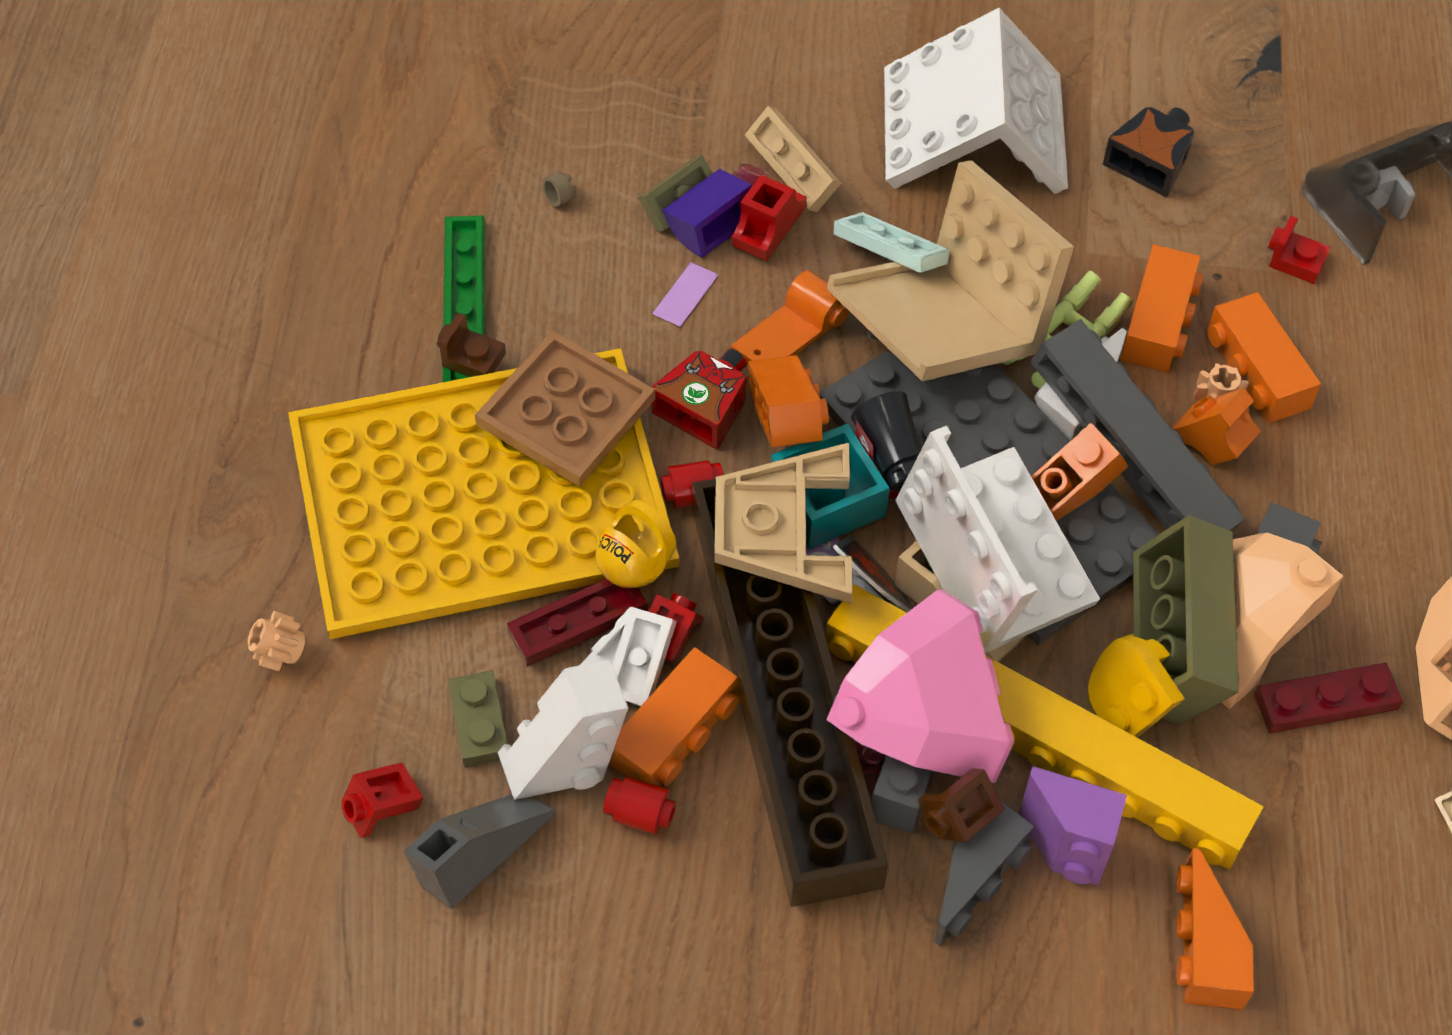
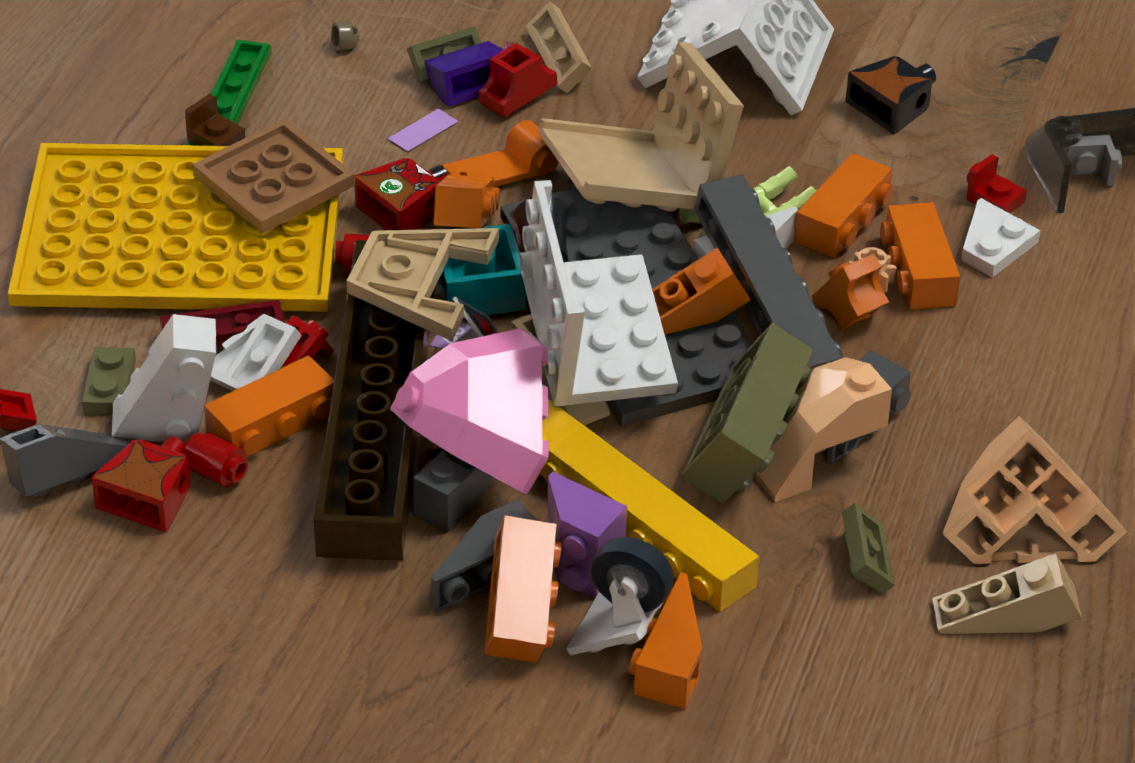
camera: 15 degrees right, 15 degrees down
yellow helmet [595,500,677,588] -> none
light aqua tile [834,212,950,273] -> none
reddish brown bracket [917,768,1005,843] -> none
yellow slope [1088,634,1185,738] -> none
dark red plate [1254,662,1403,734] -> none
none -> red torso [92,436,191,533]
none -> brick [484,515,562,663]
none -> plate [566,537,674,655]
none -> olive plate [842,503,895,594]
none -> white wing [961,198,1041,278]

